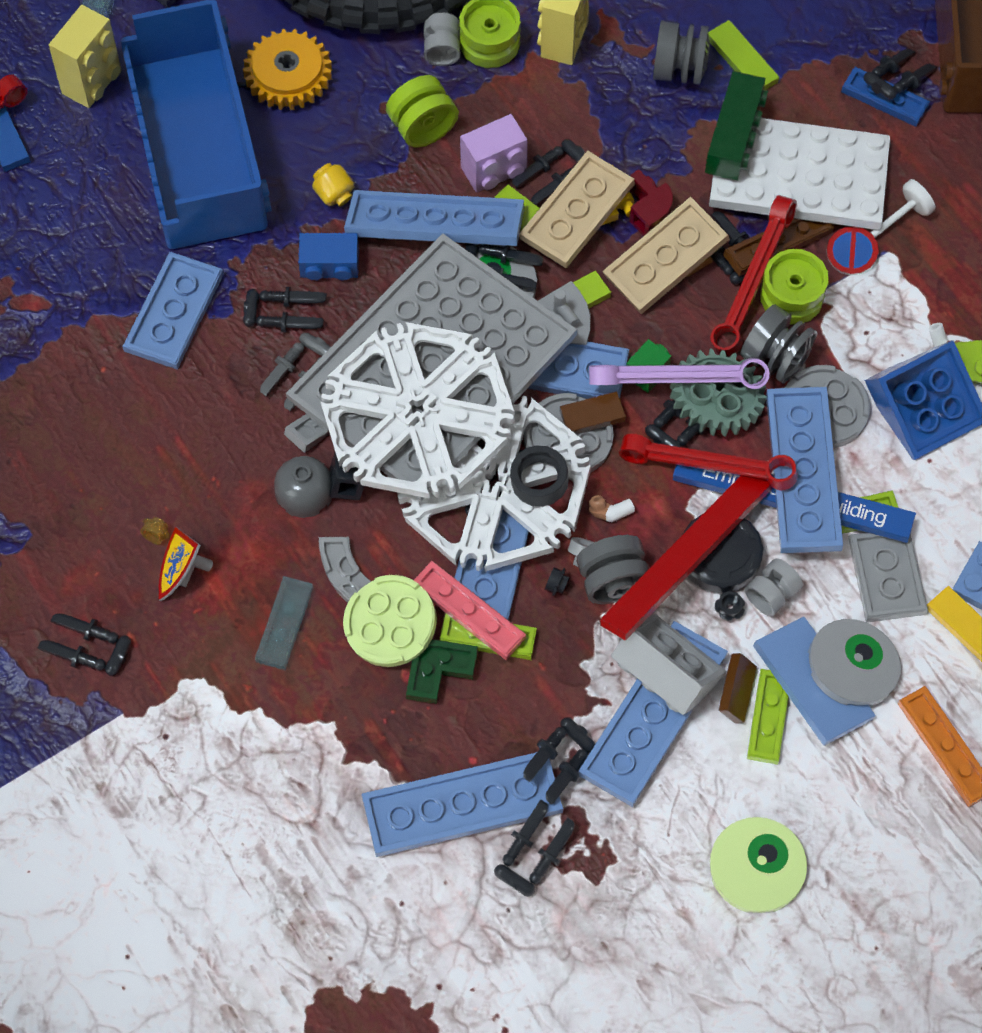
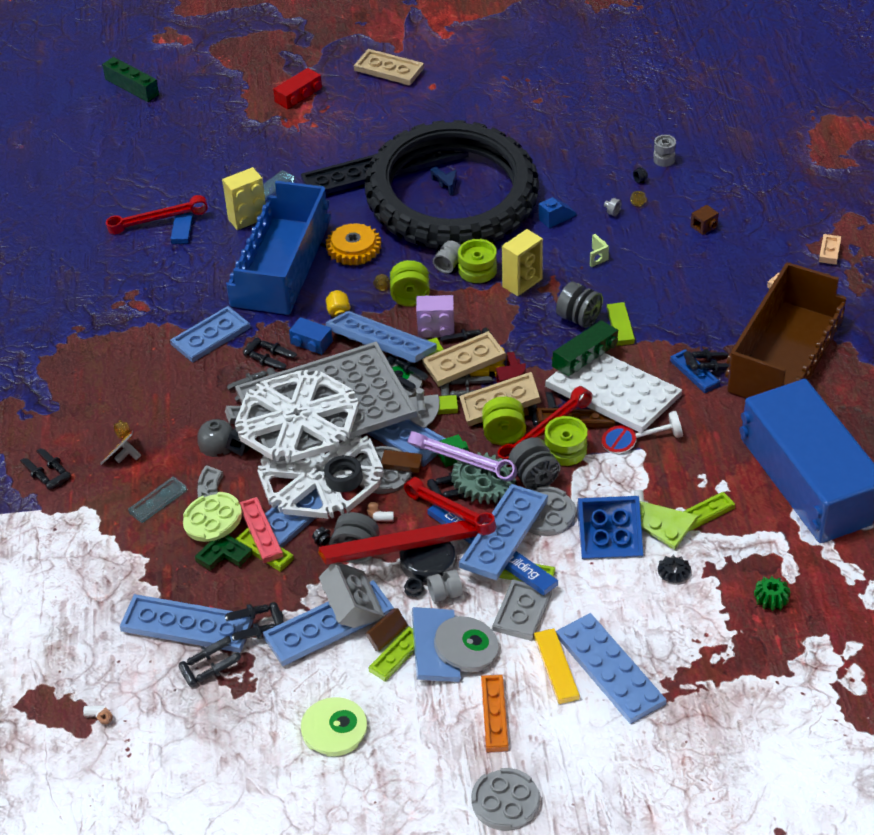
camera: 30 degrees right, 20 degrees down
none -> arm [83,705,113,725]
none -> clear yellow plate [373,274,390,291]
none -> dark grey piece [441,375,492,398]
none -> lime wheel [482,396,526,445]

